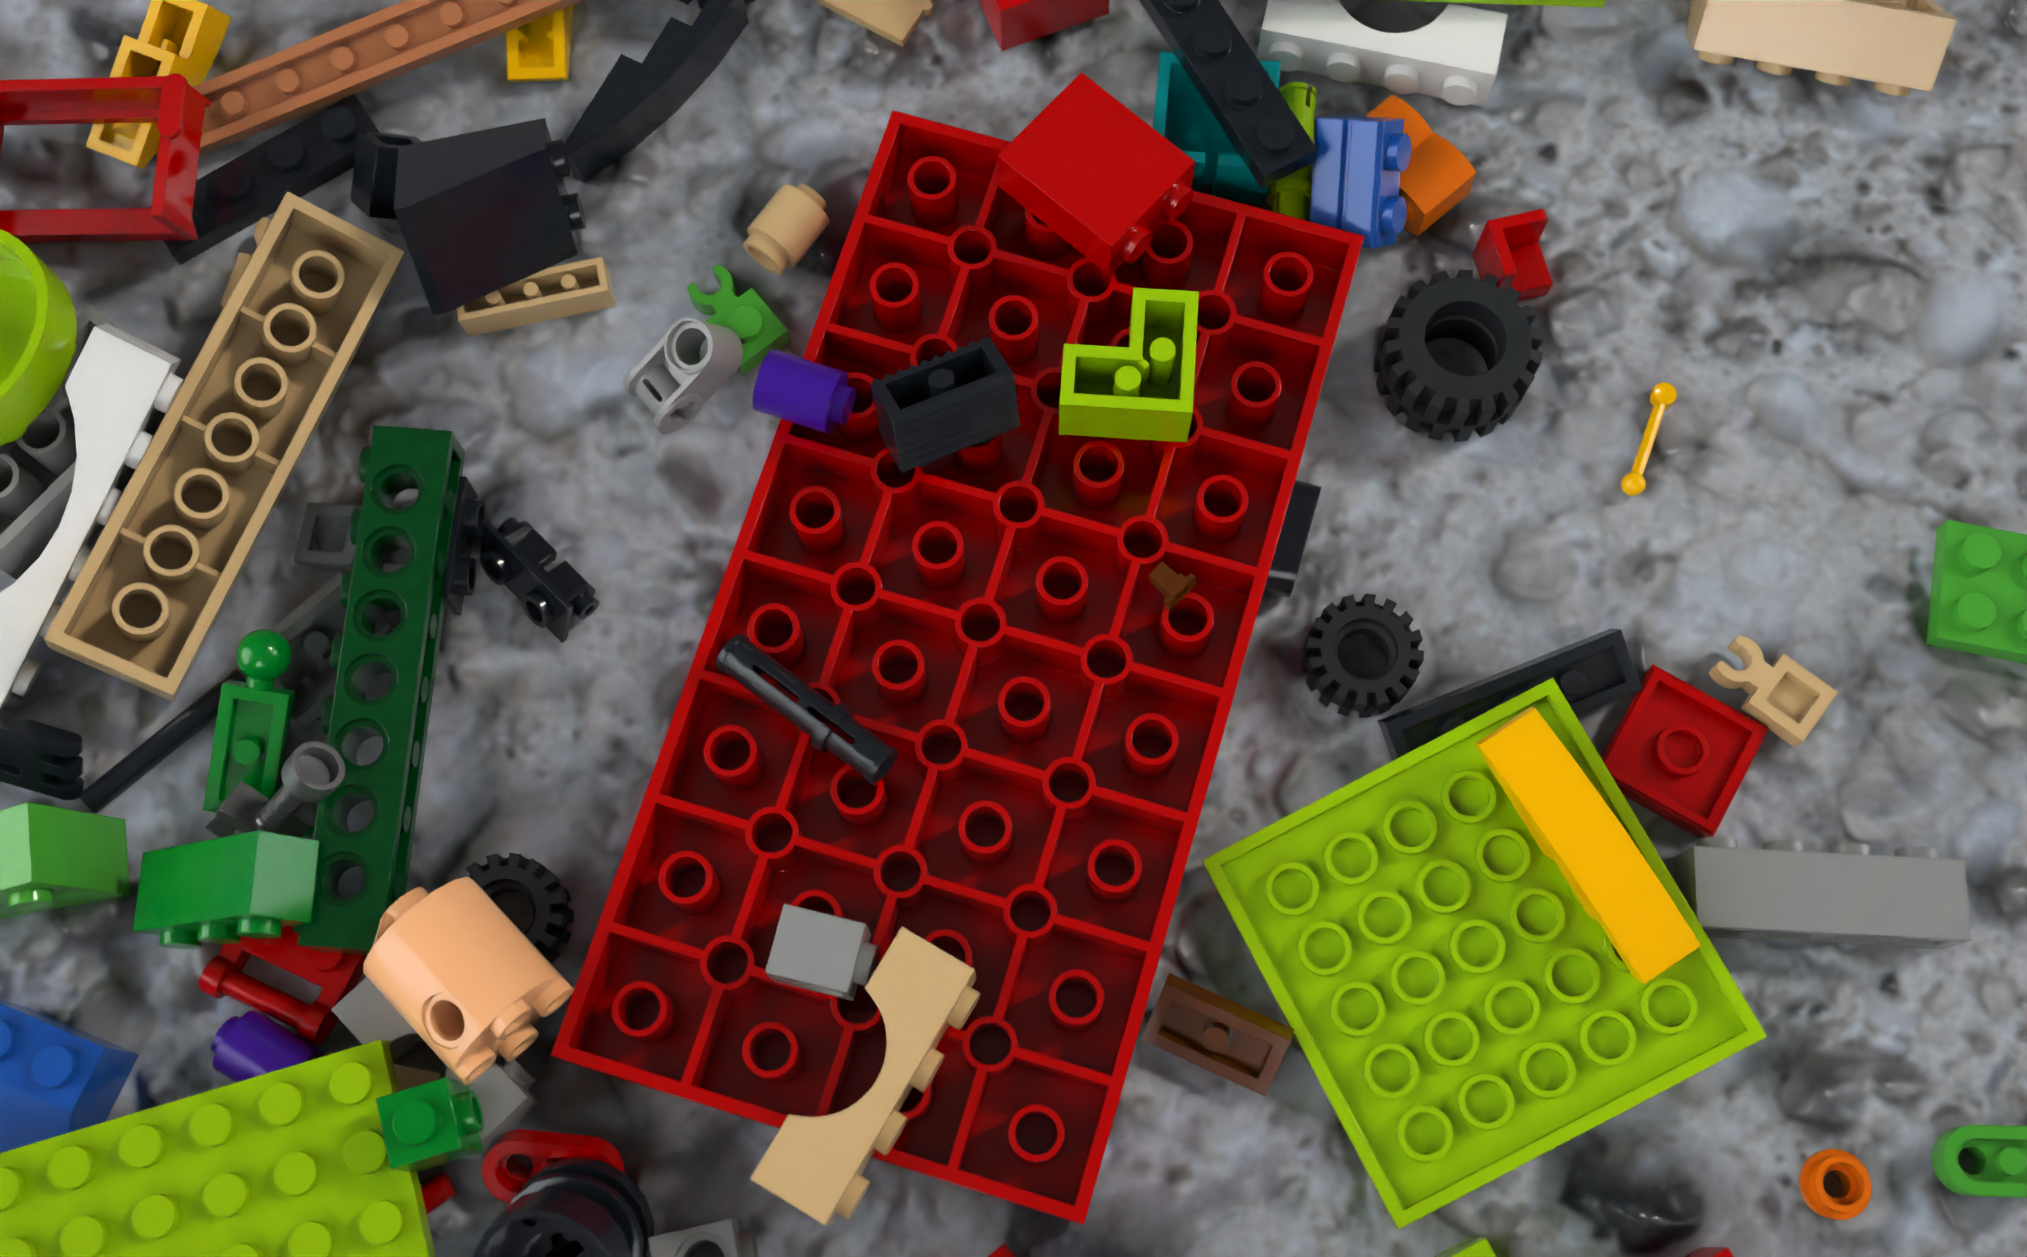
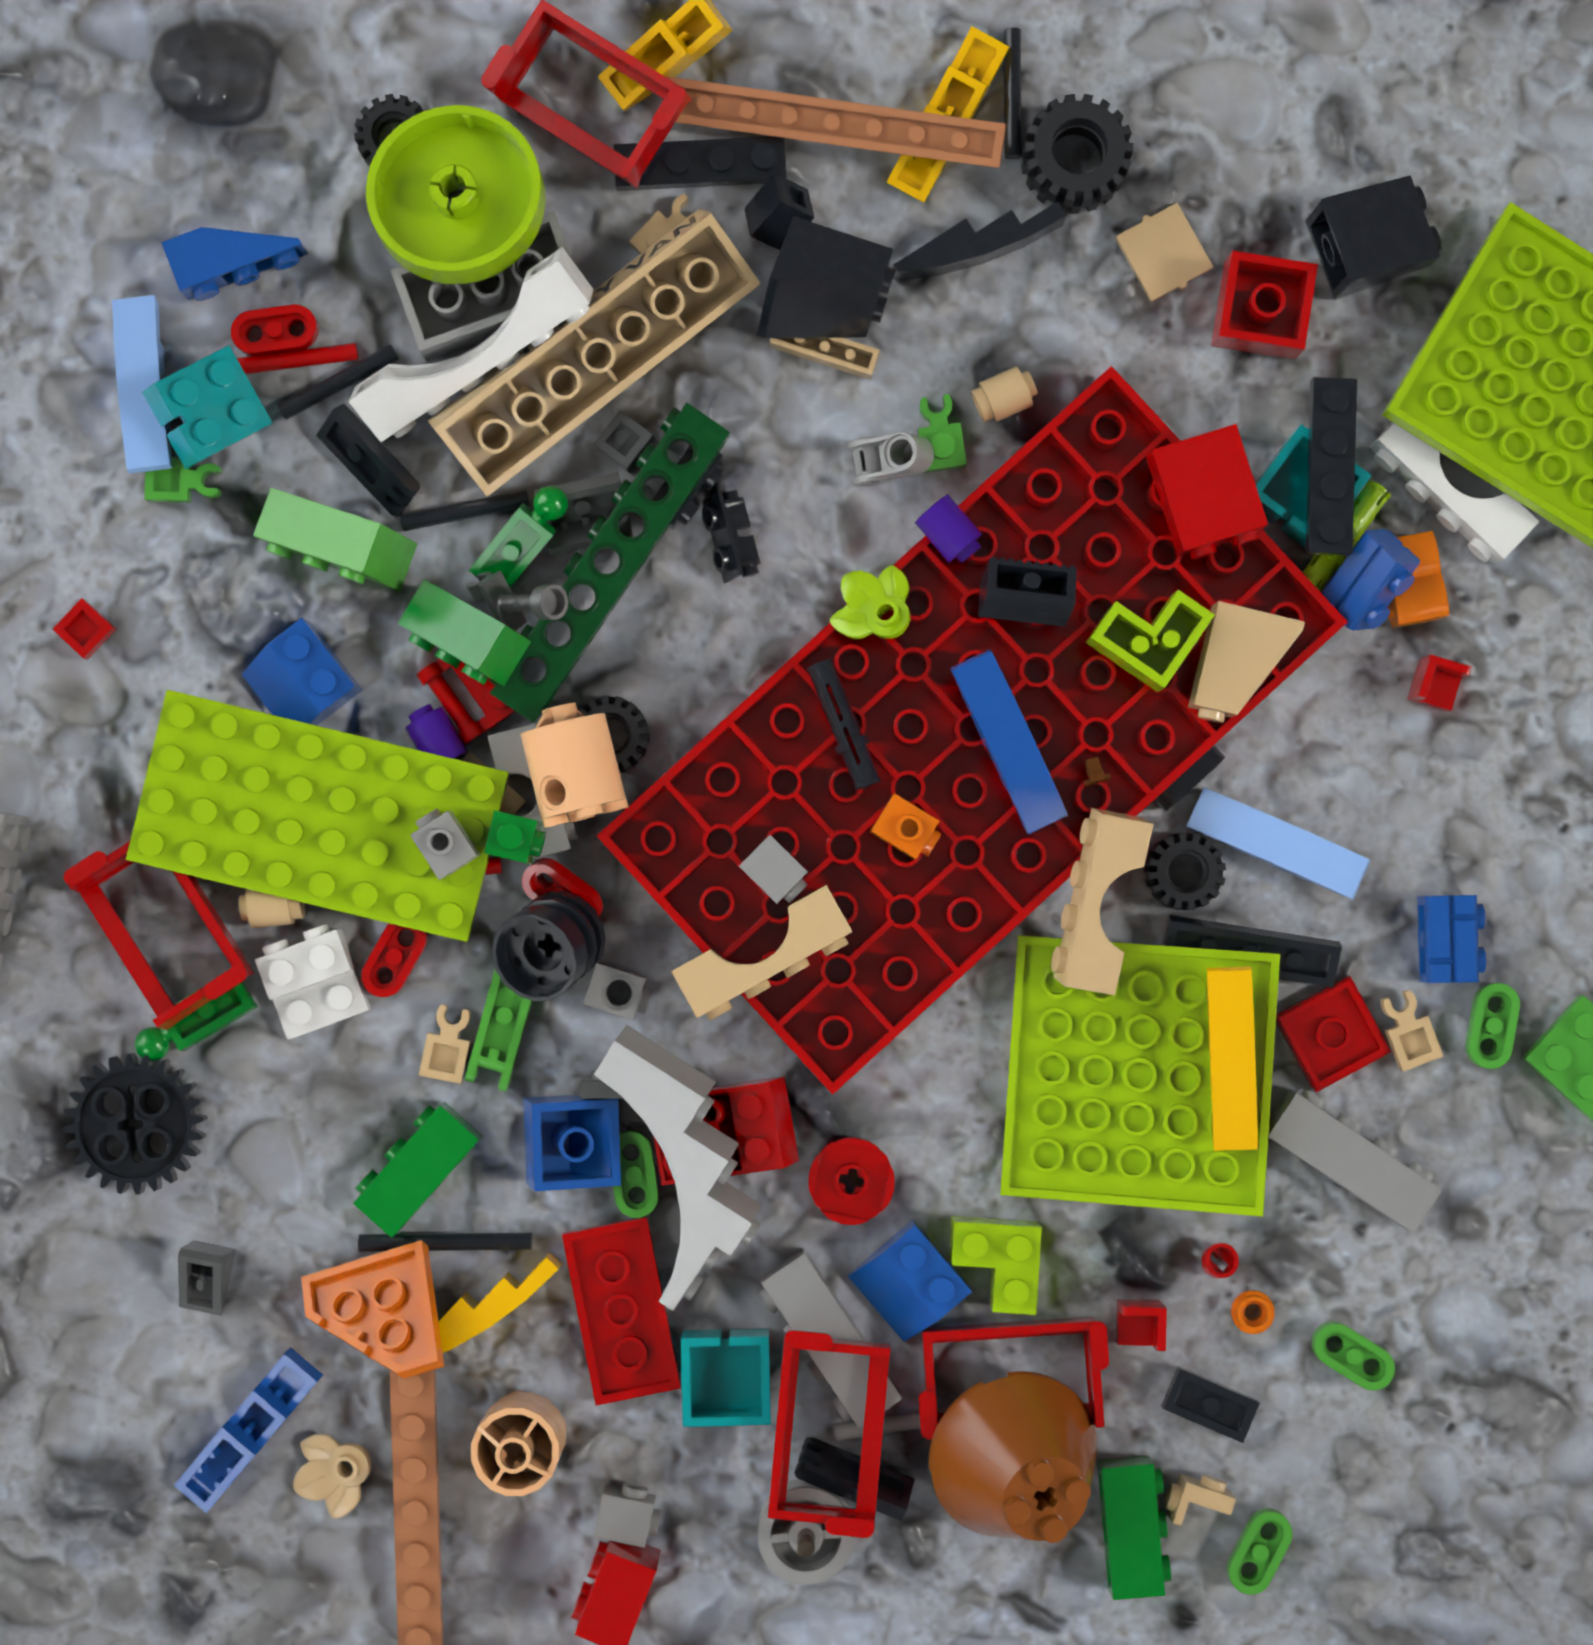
camera: 25 degrees right, 15 degrees up
reddish brown plate [1141,973,1294,1096] -> none
black tyre [1374,269,1543,442] -> none
yellow hinge [1621,382,1677,496] -> none
none -> light grey brick [410,808,481,880]
none -> lime plate [829,565,910,639]
none -> orange brick [870,793,941,860]
none -> blue slope [950,649,1068,834]
none -> tan arch [1051,808,1154,995]
none -> light blue slope [1186,788,1370,900]
none -> tan slope [1188,601,1305,723]
none -> red hinge [1201,1243,1239,1279]
none -> blue brick [1417,895,1486,983]
none -> bright green plate [1465,983,1520,1069]

